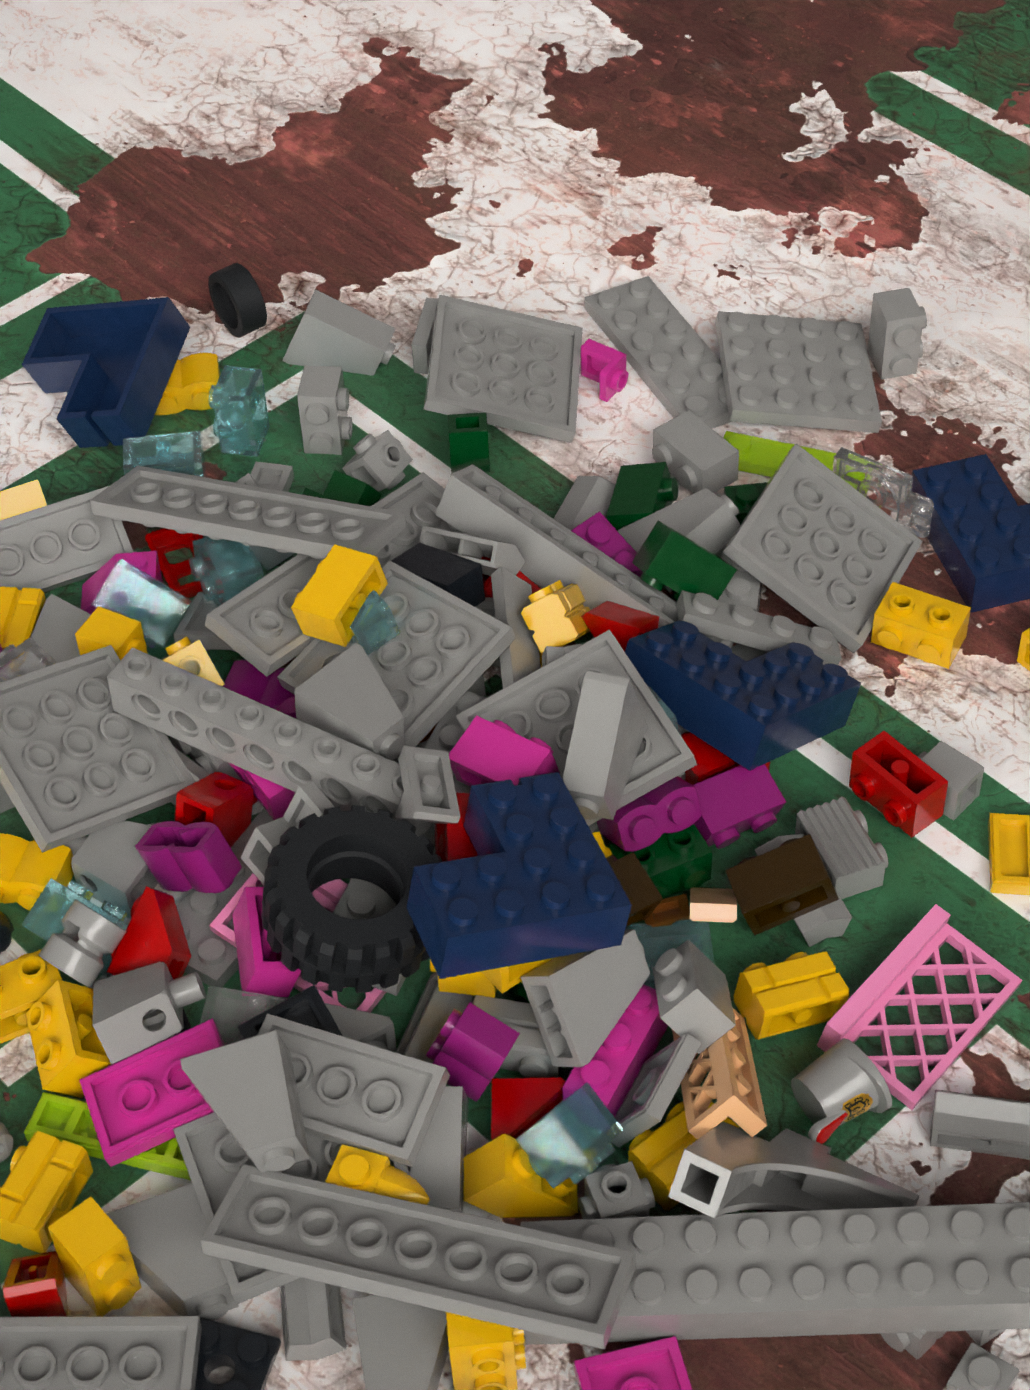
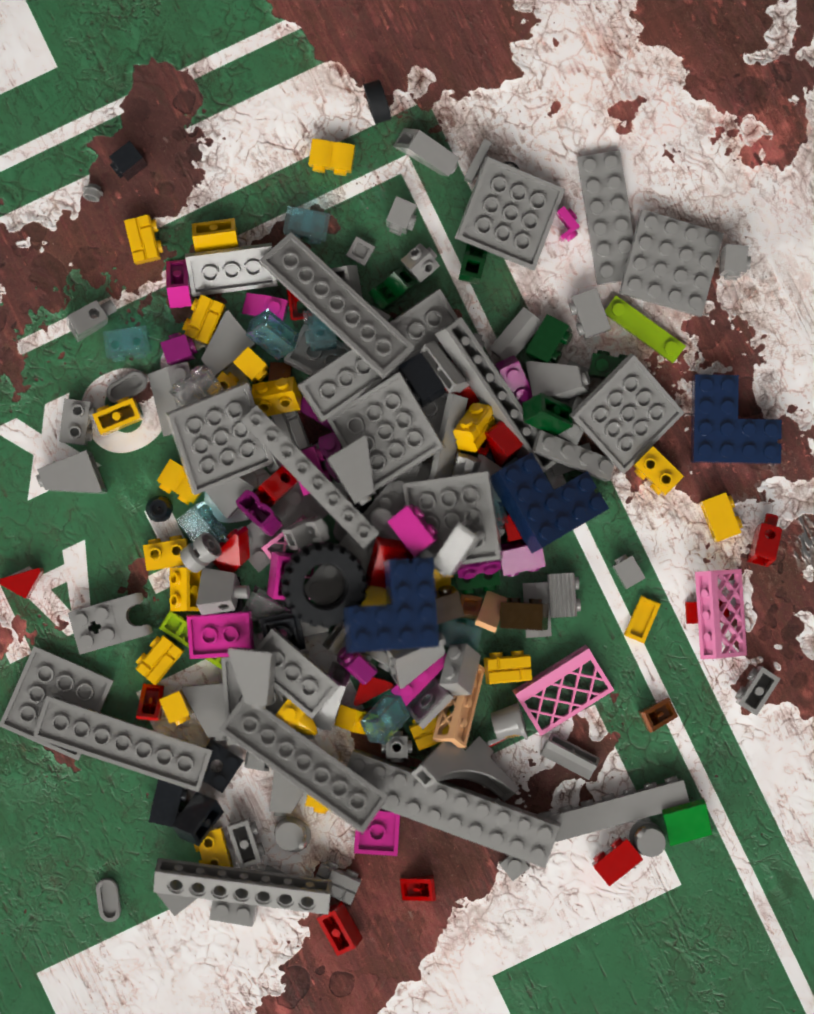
camera: 20 degrees right, 40 degrees up
dark blue piece [22,297,191,448] -> none
clear light blue brick [209,365,270,457] -> none
yellow brick [291,544,388,647] -> none
clear light blue slope [350,590,401,655] -> none
light grey slope [395,746,461,824] -> none
clear piece [833,447,934,538] -> none
red brick [849,731,948,838] -> none

